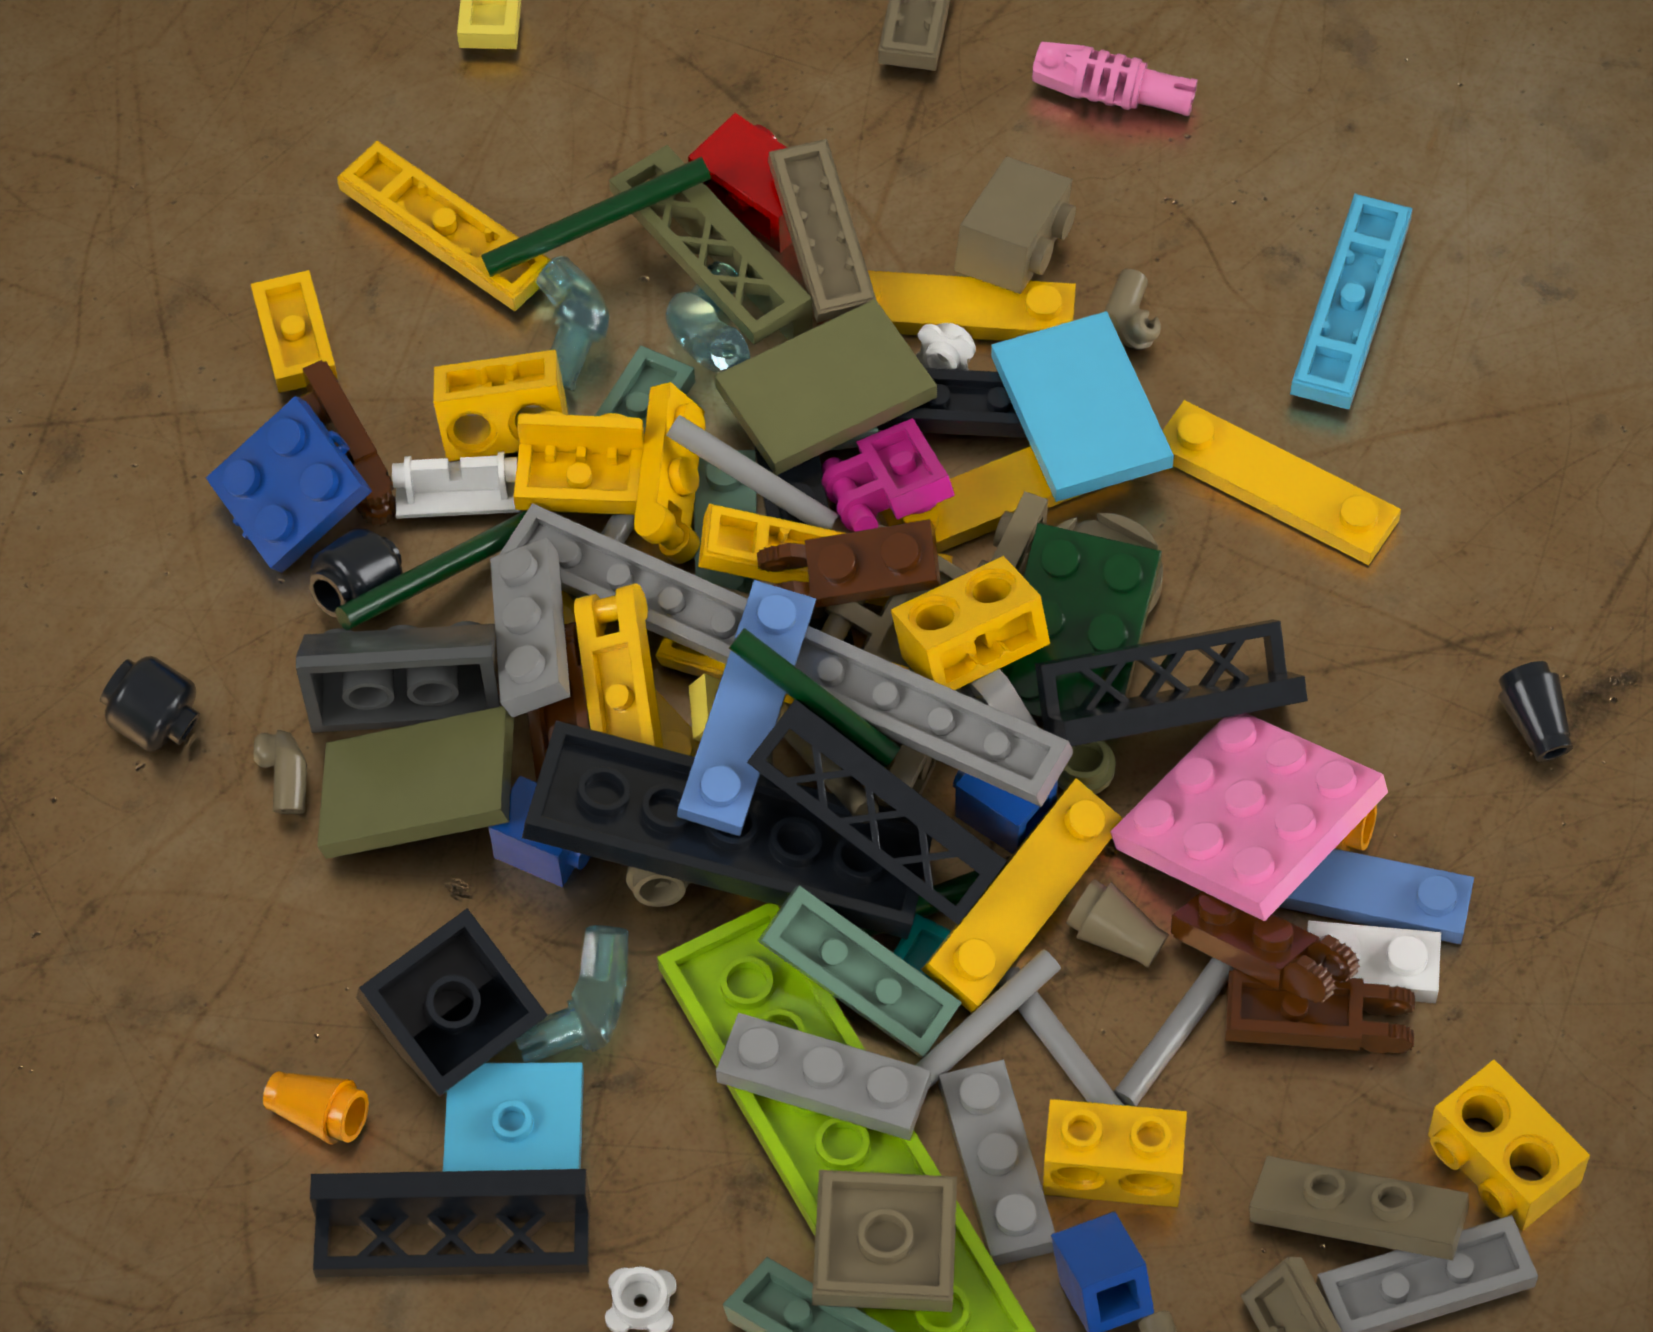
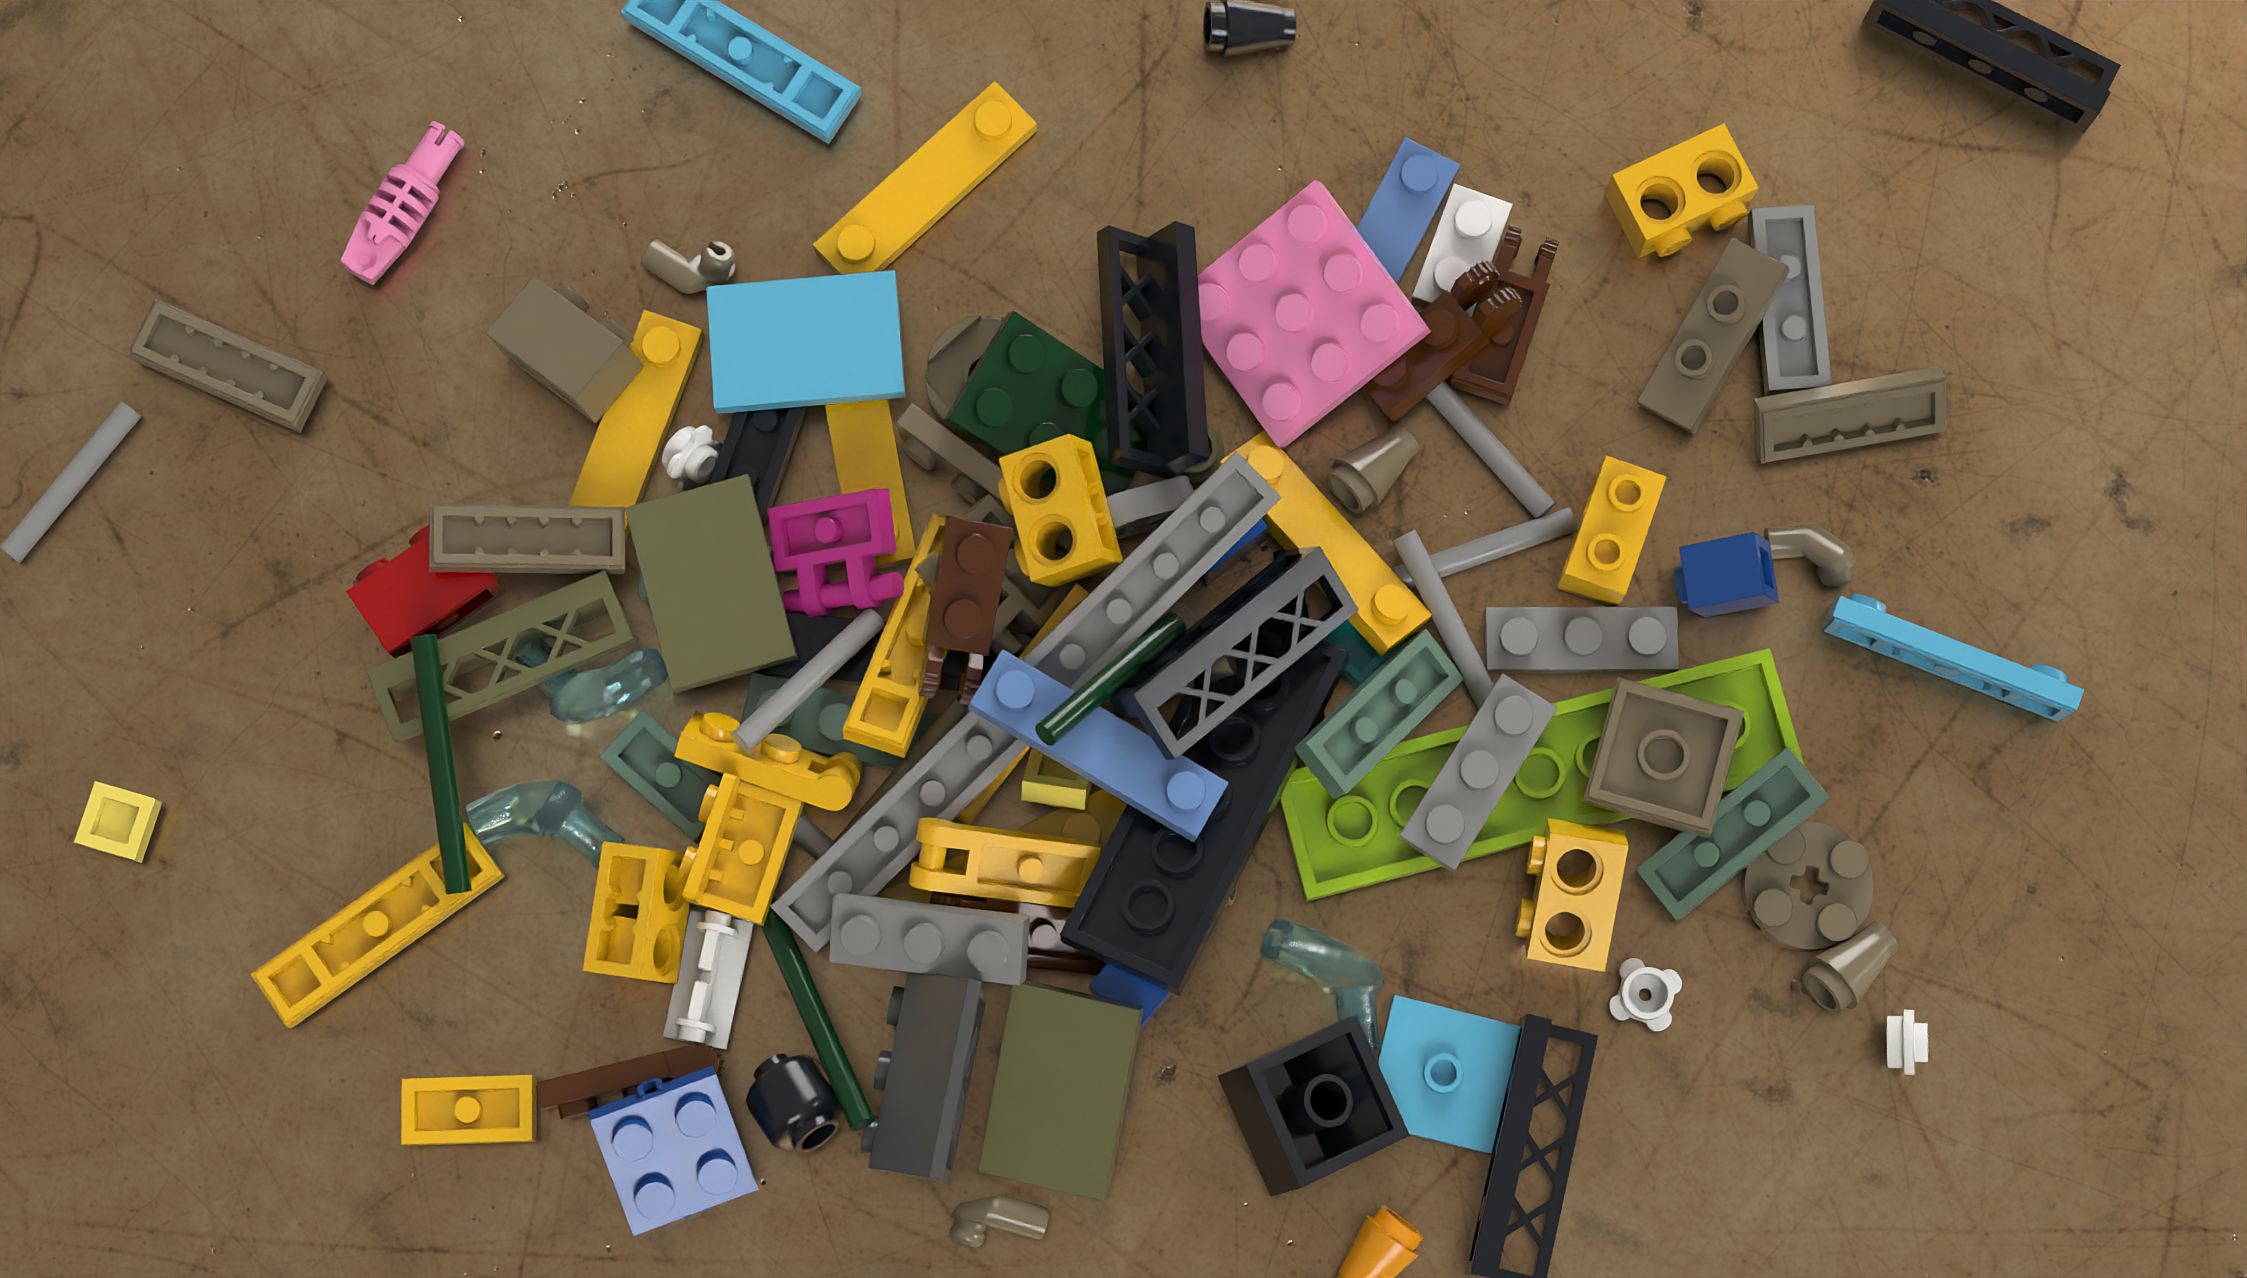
camera: 75 degrees left, 20 degrees up
none -> yellow brick [1515,818,1629,972]

